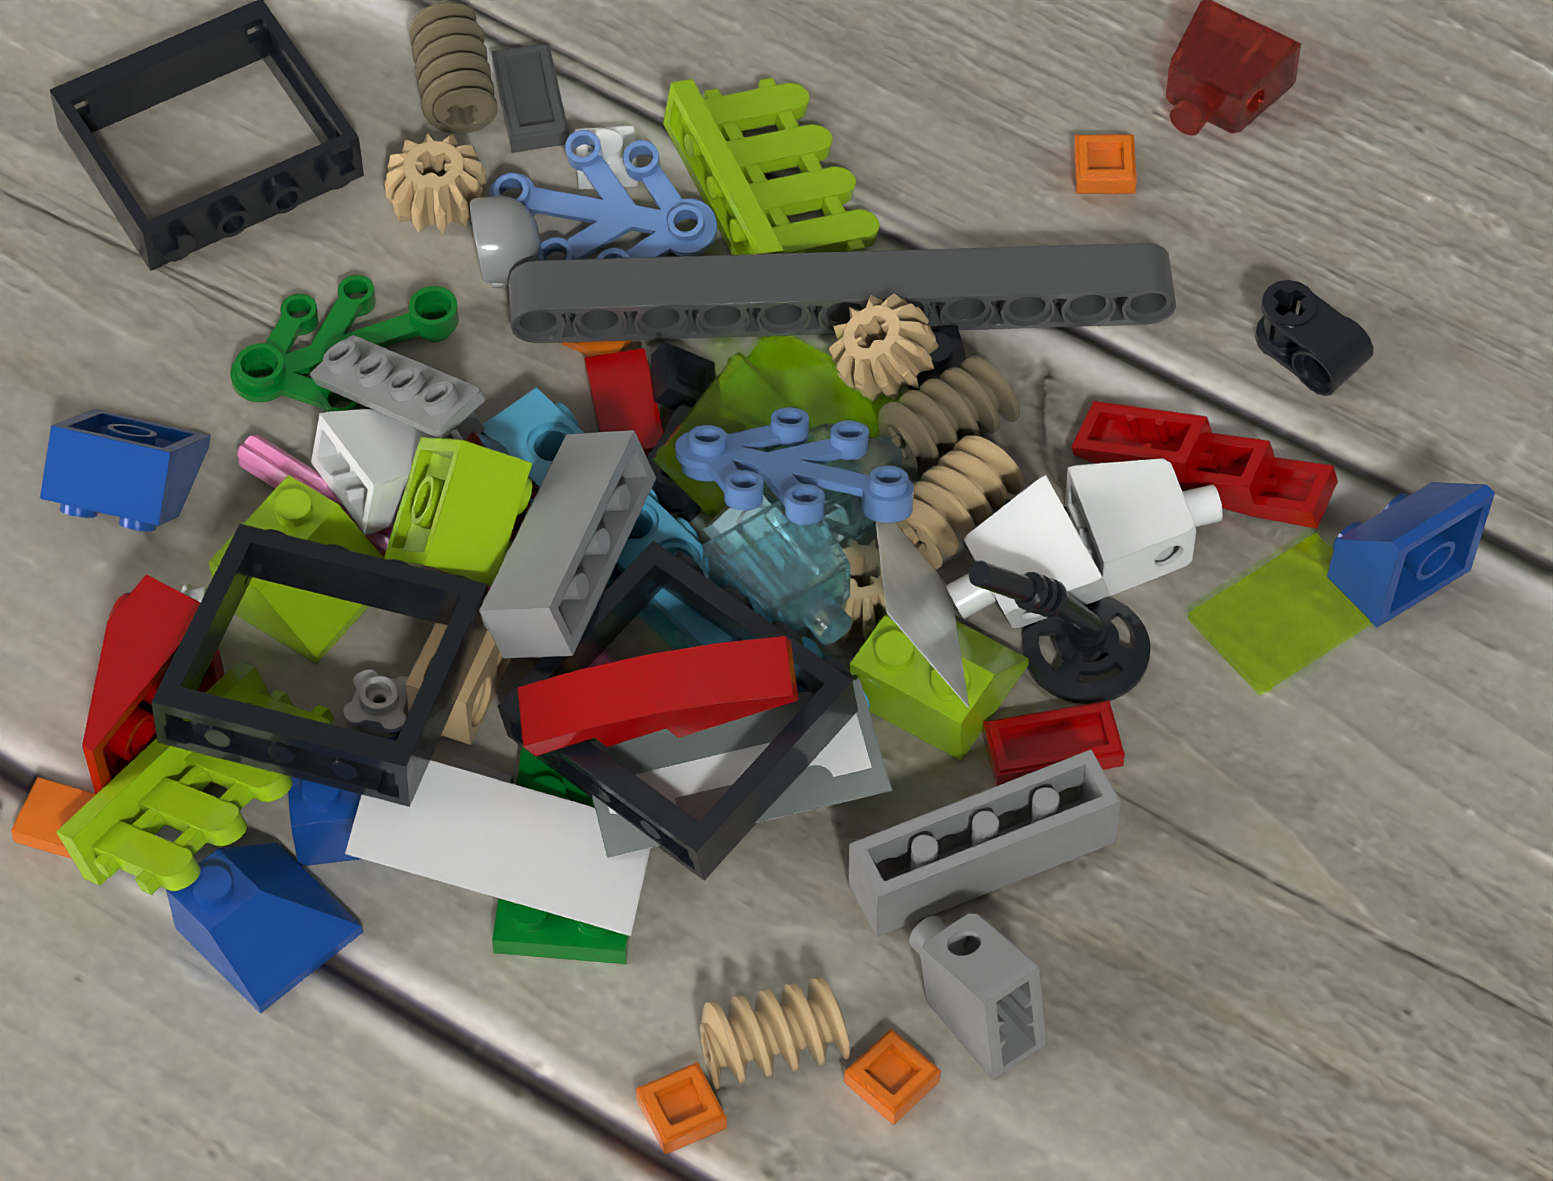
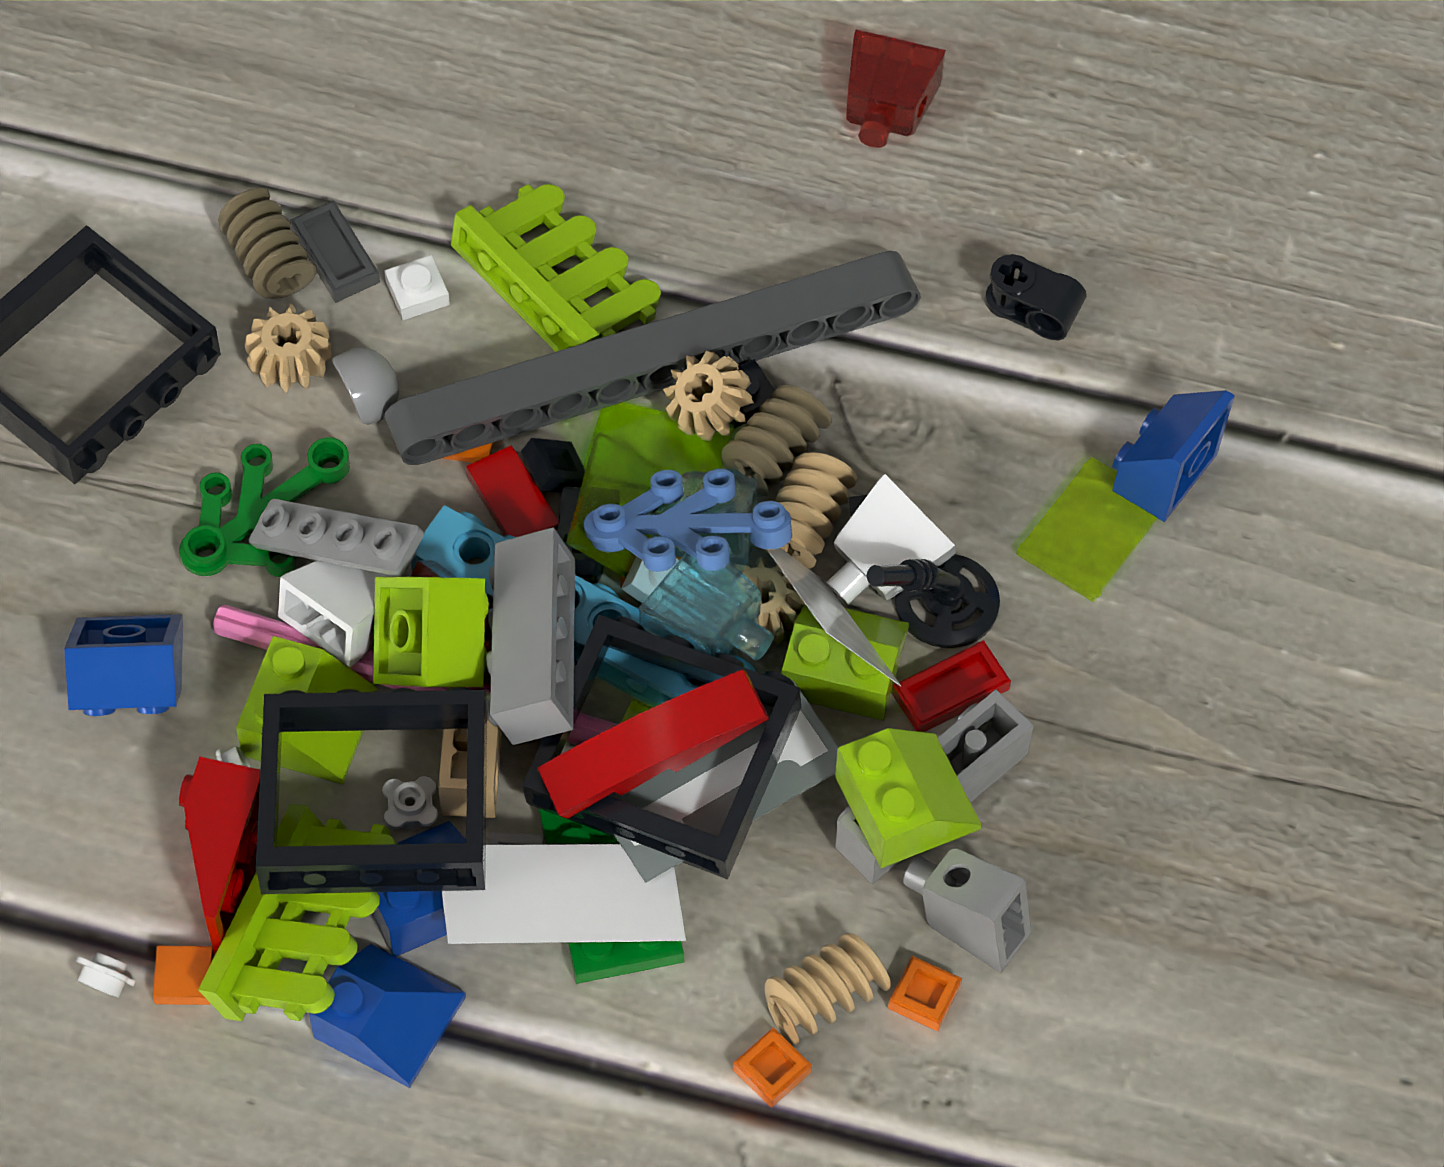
camera: 20 degrees left, 5 degrees up
medium blue plant [488,130,717,261] -> none
white torso [1065,459,1223,597] -> none
red slope [1071,401,1338,529] -> none
orange tile [1074,134,1137,194] -> none
none -> lime slope [835,728,982,868]

